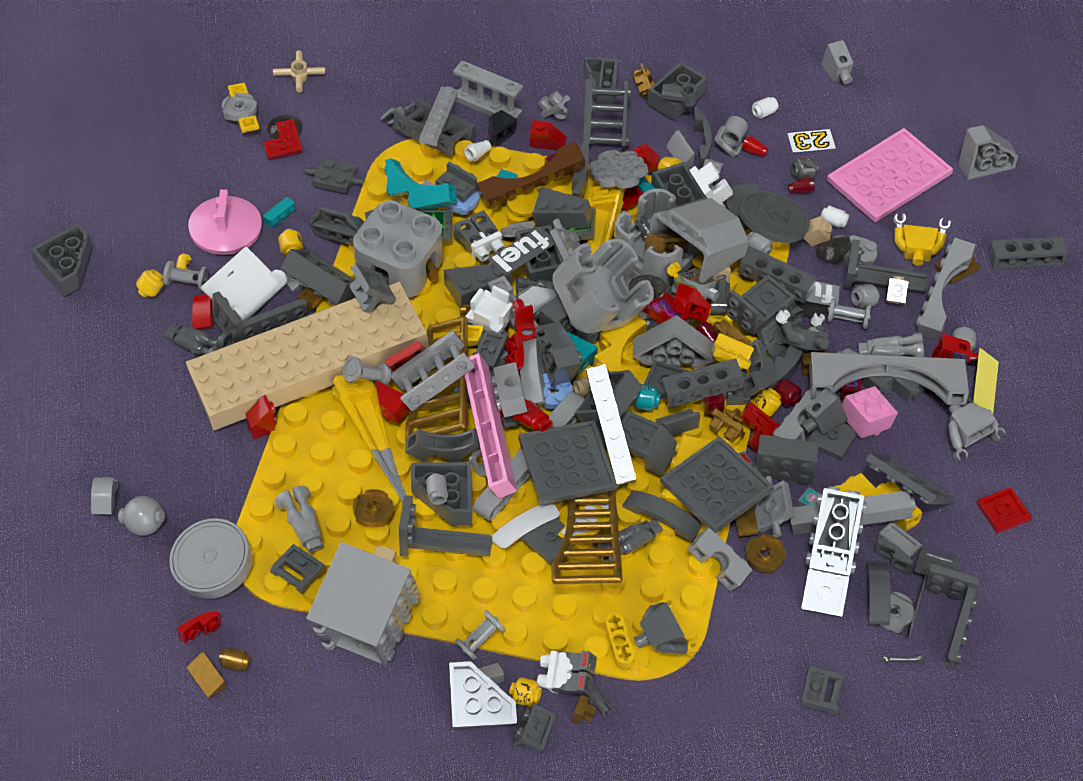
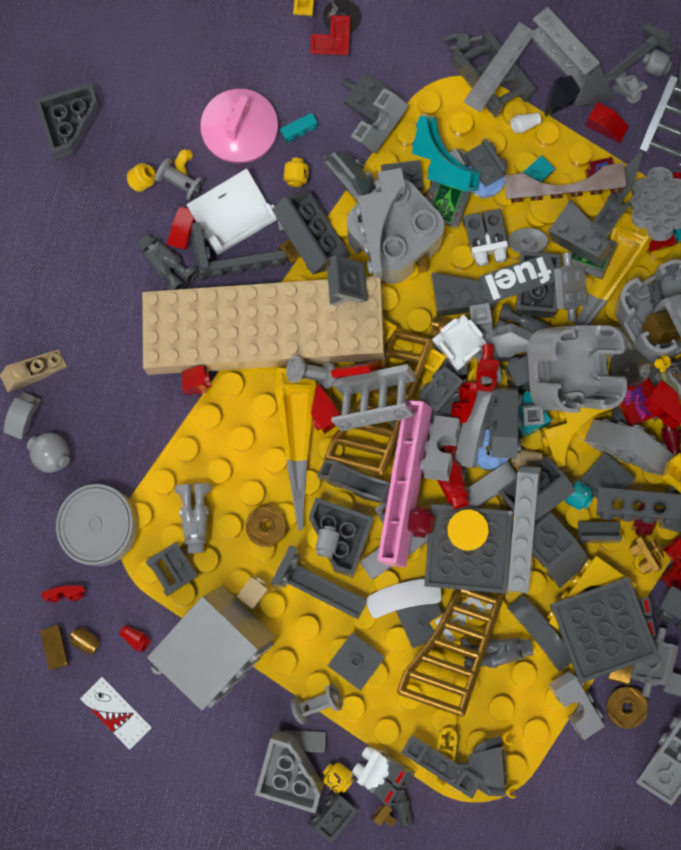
camera: 25 degrees right, 25 degrees up
none -> tan slope [0,349,67,393]
none -> white sticker [80,677,152,750]
none -> red cone [119,625,151,652]
none -> dark grey plate [327,633,385,691]
none -> light grey arch [351,88,409,154]
none -> light grey arch [354,168,406,279]
none -> dark grey slope [401,735,483,799]
none -> dark red head [407,507,435,538]
none -> yellow tile [447,509,489,551]
none -> dark grey slope [521,402,544,426]
none -> dark grey piece [574,23,676,106]
none -> dark grey hinge [590,193,631,238]
none -> light grey head [642,49,672,77]

